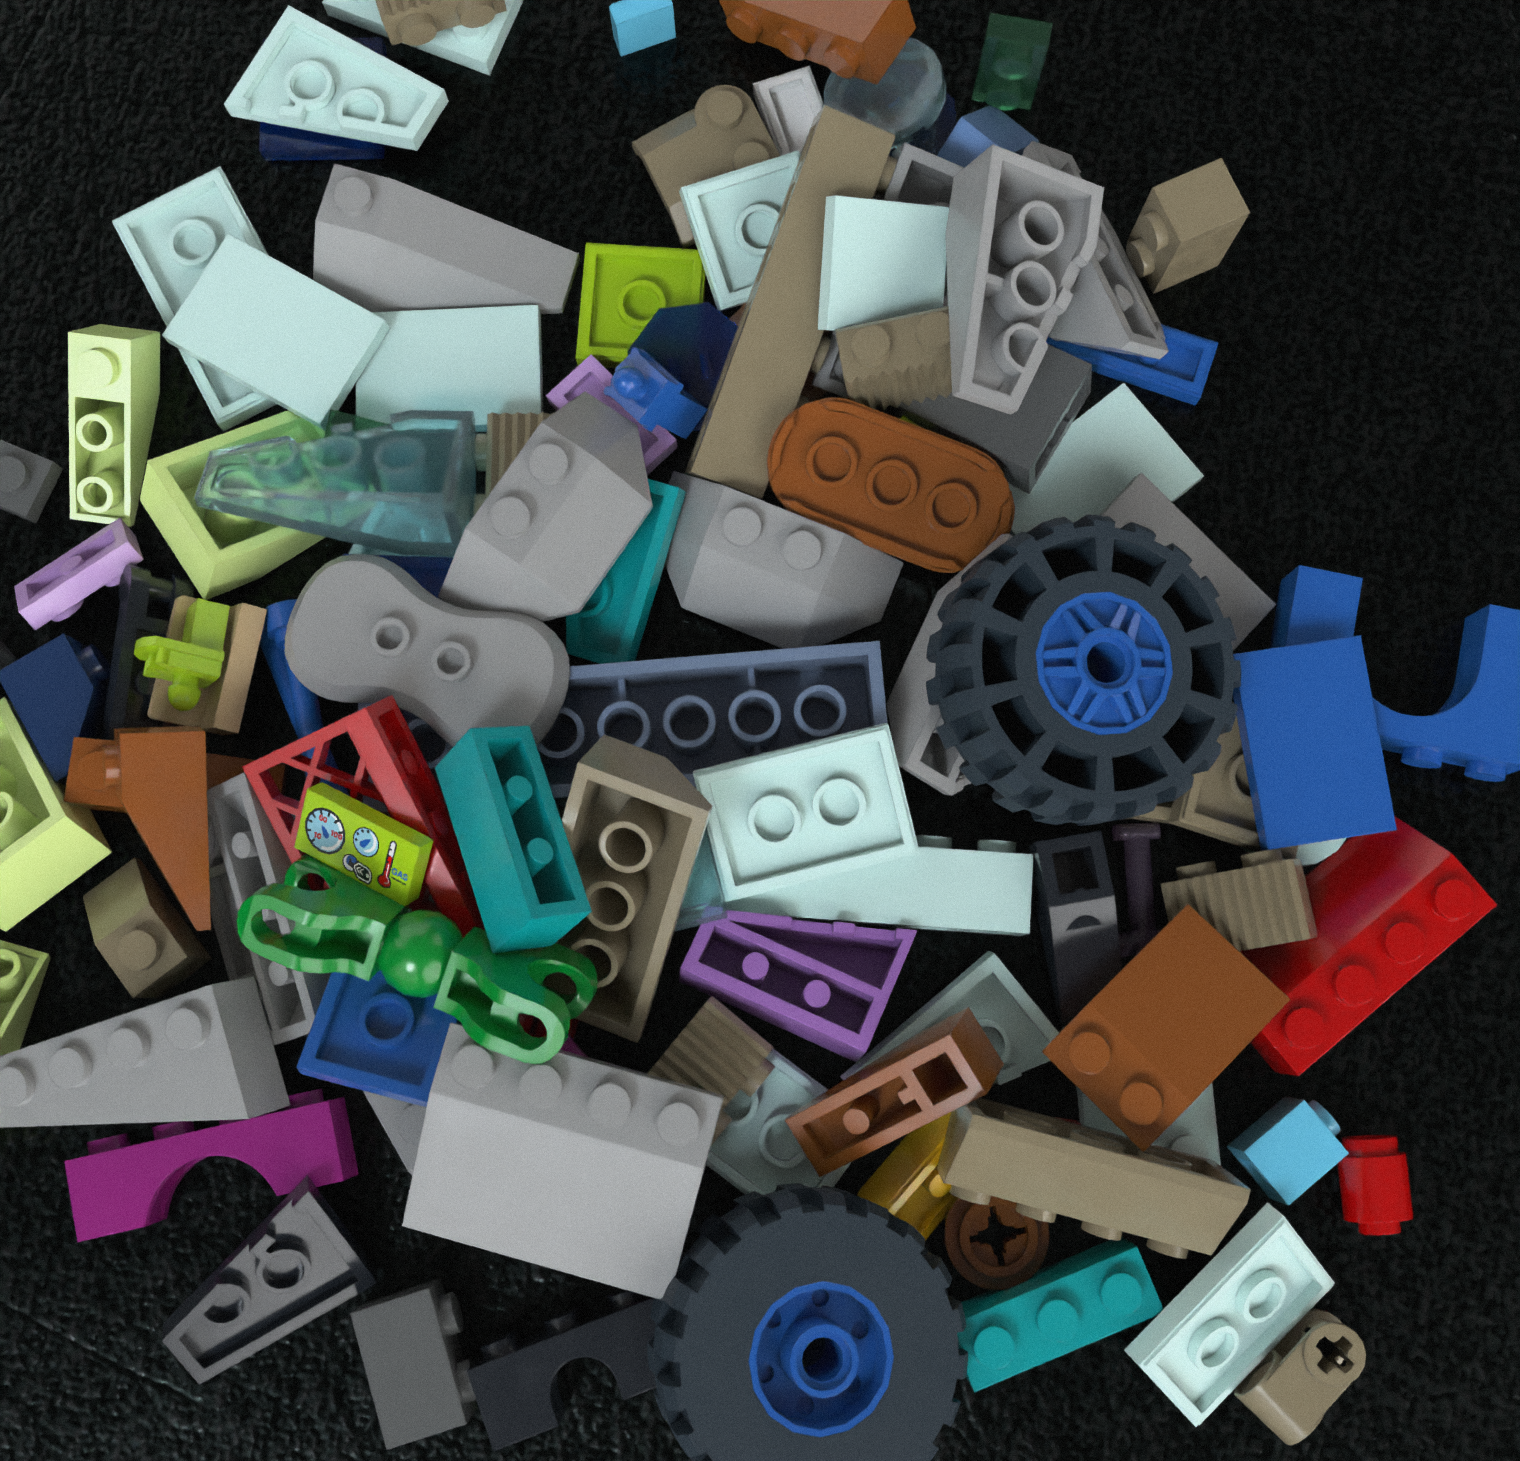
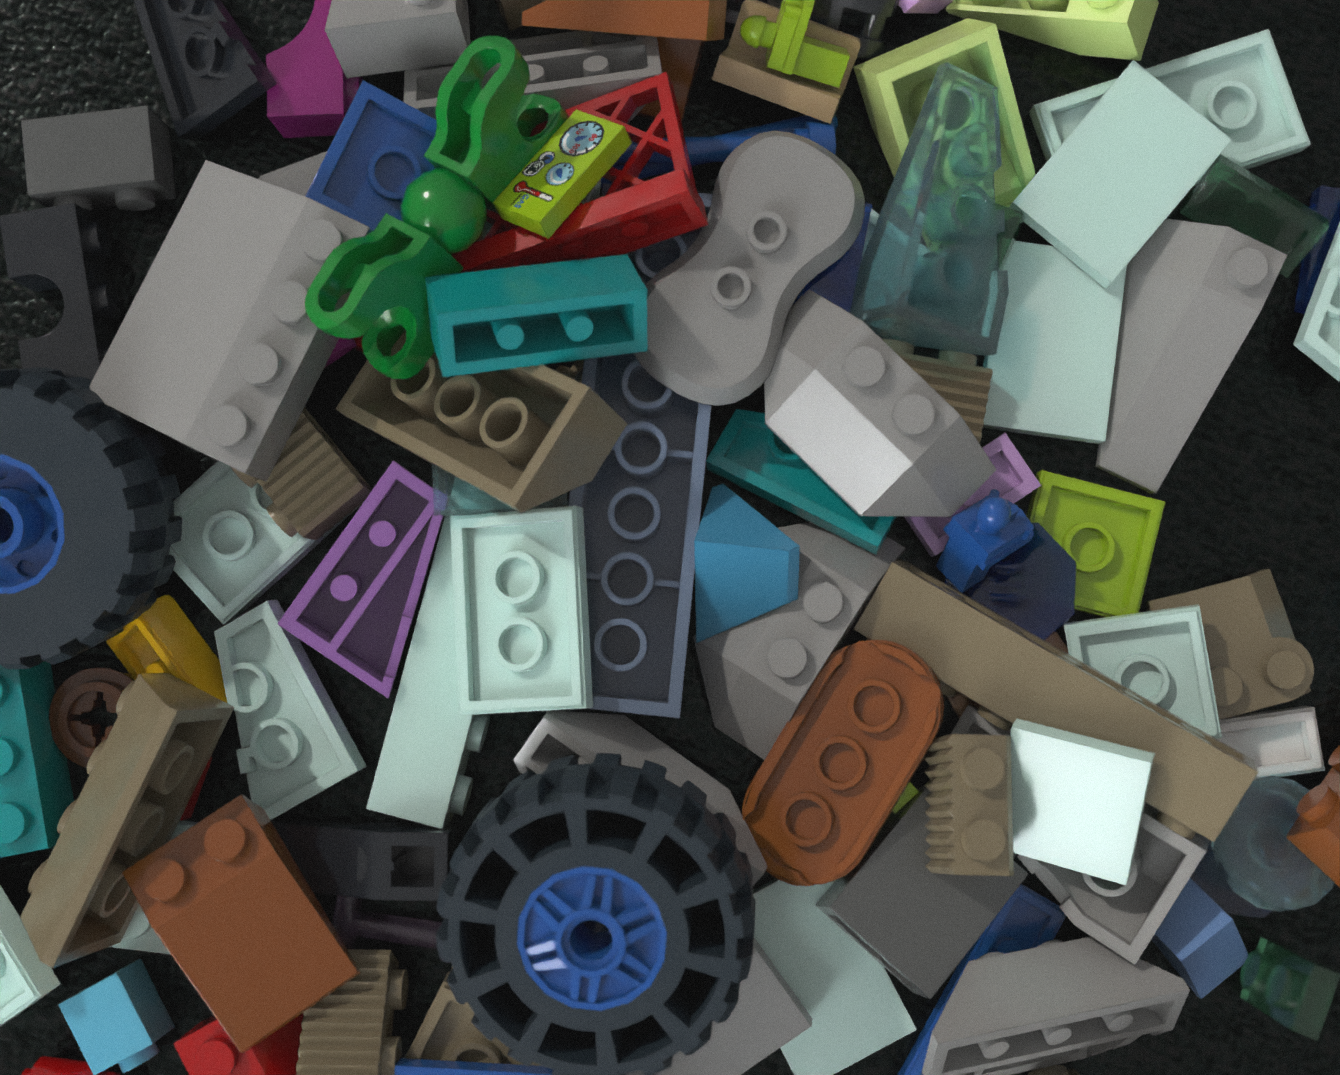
camera: 105 degrees right, 5 degrees up
dark orange slope [785,1007,1004,1177] -> none
light grey wedge [945,144,1104,415] -> none
none -> dark azure slope [694,484,800,643]
none -> clear green plate [1180,154,1329,277]

